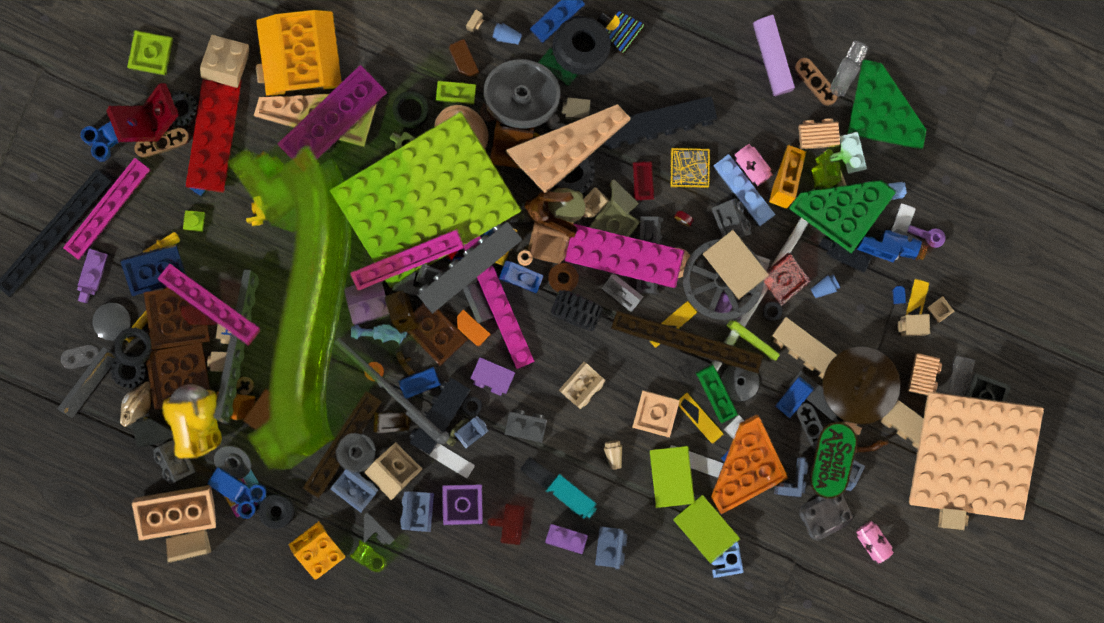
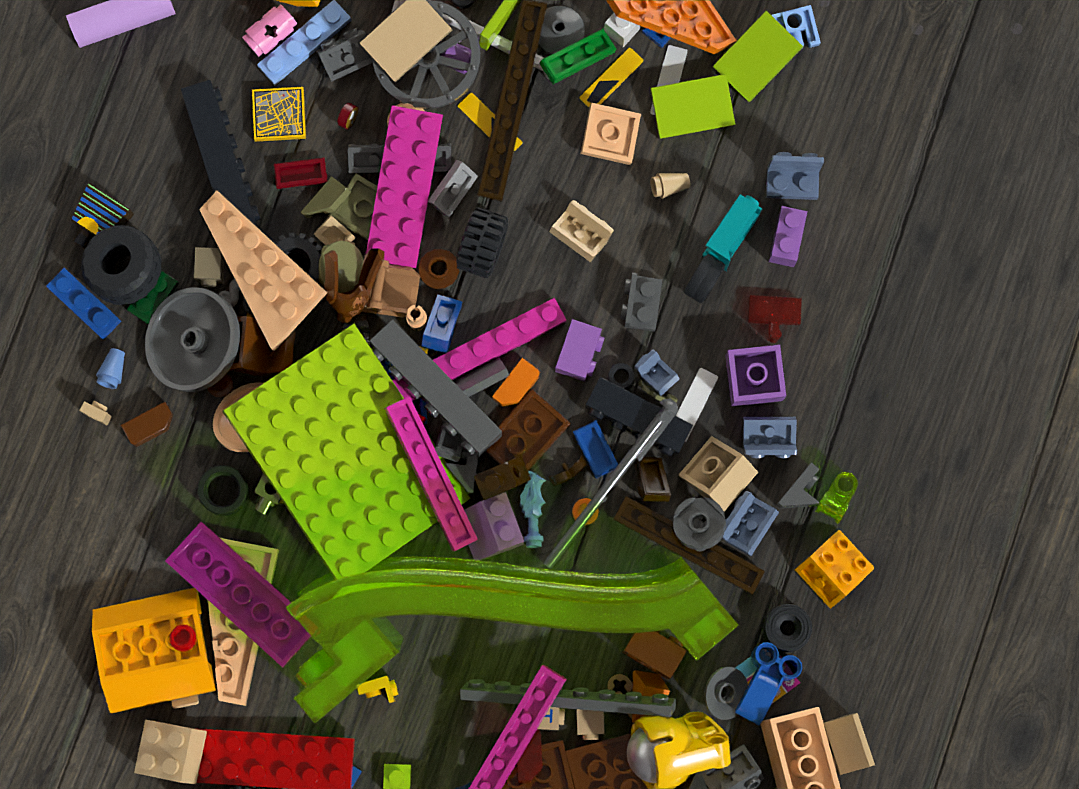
camera: 90 degrees left, 5 degrees down
lime plate [436,81,476,104] -> none
none -> red plate [169,625,197,652]

